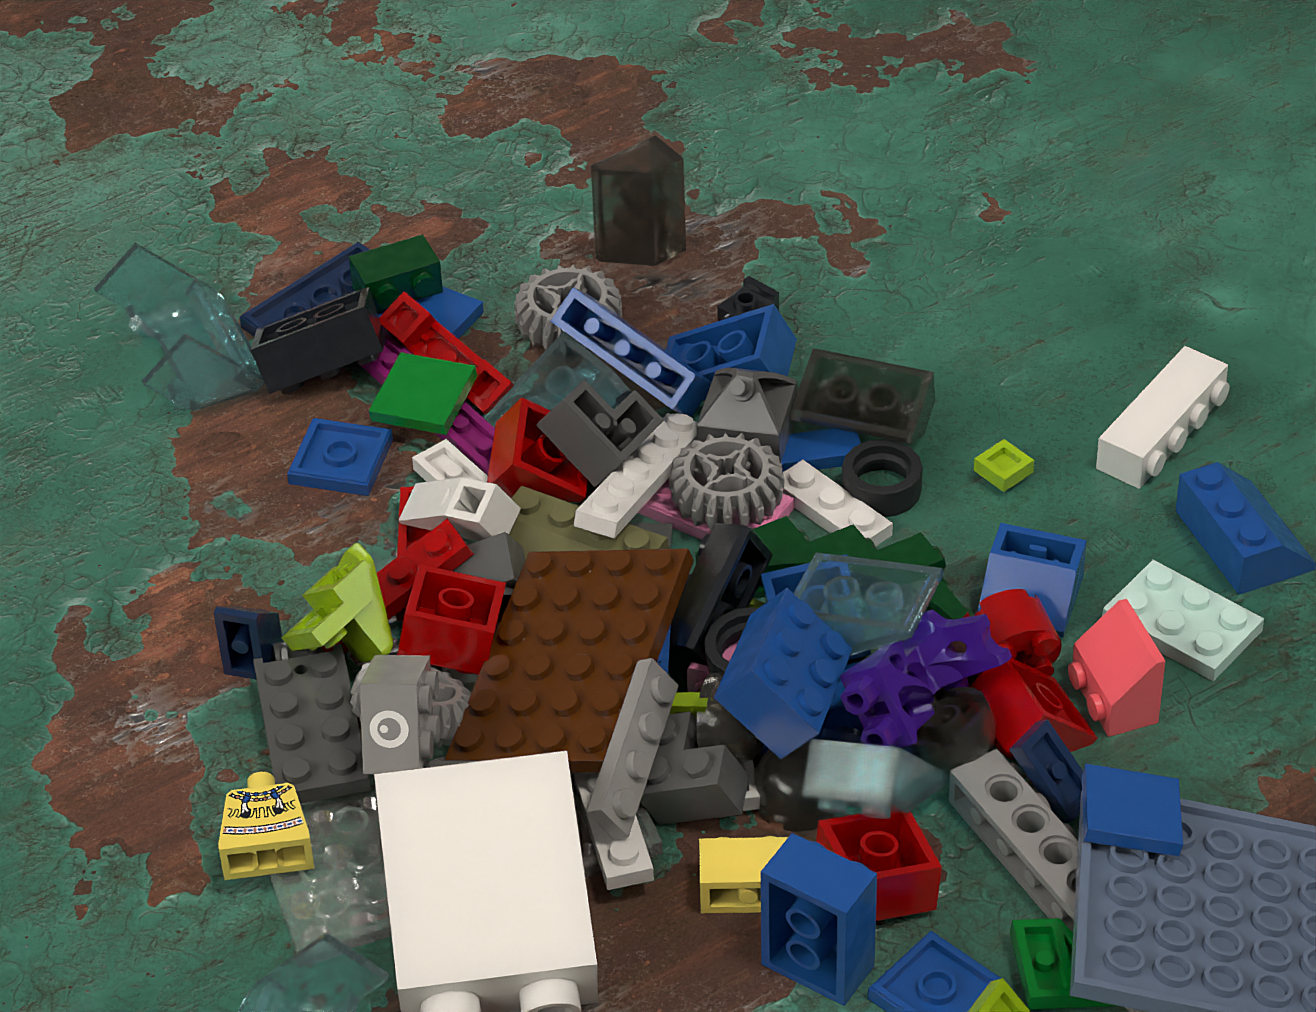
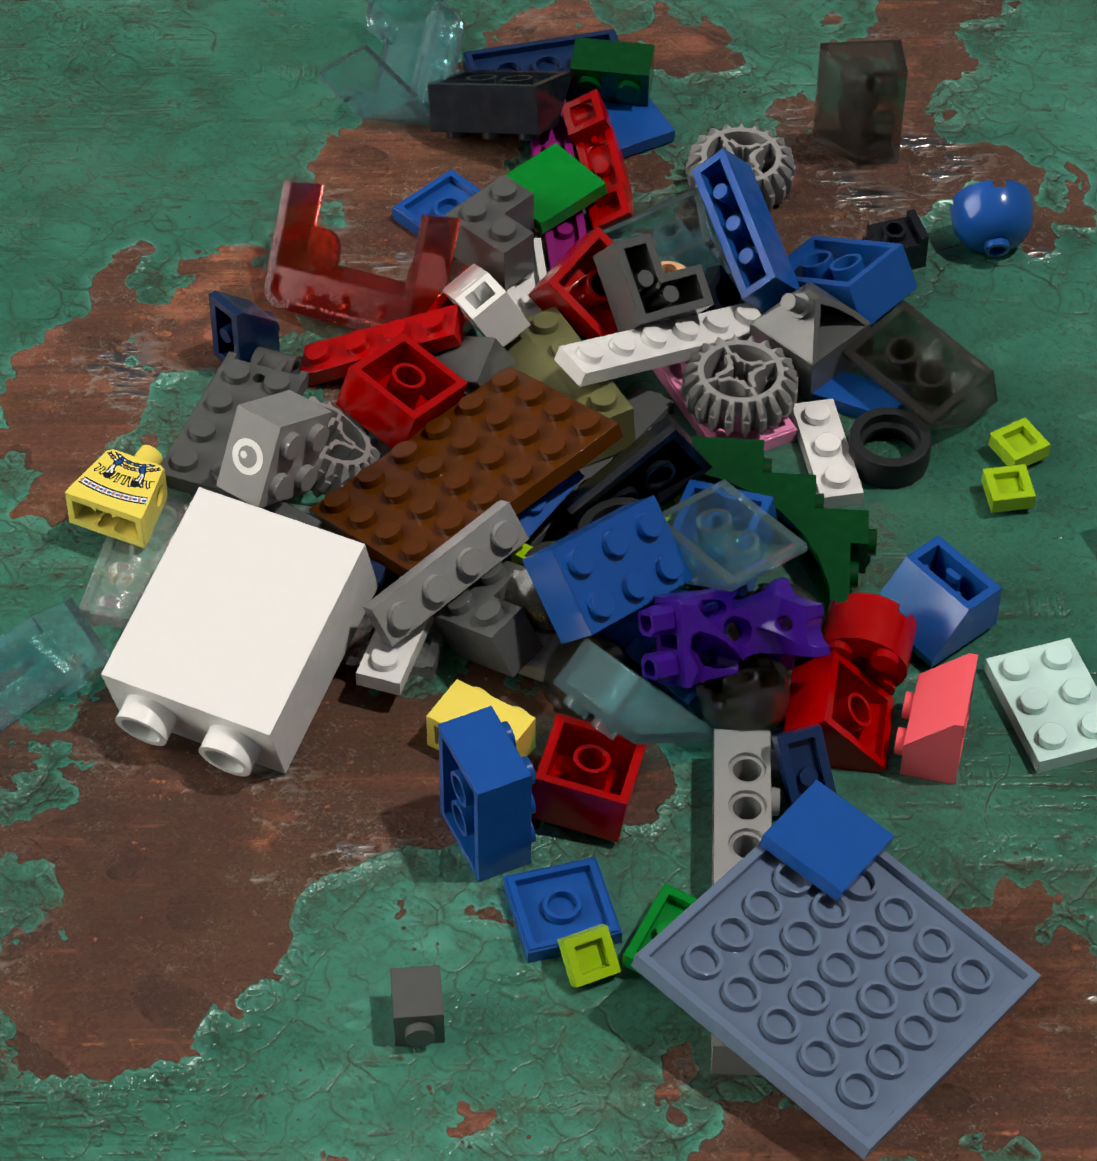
camera: 30 degrees right, 5 degrees up
lime piece [281,543,393,662] -> none
none -> clear red windscreen [264,180,461,330]
none -> dark grey brick [445,175,535,291]
none -> blue cylinder [950,180,1033,257]
none -> lime plate [988,417,1051,466]

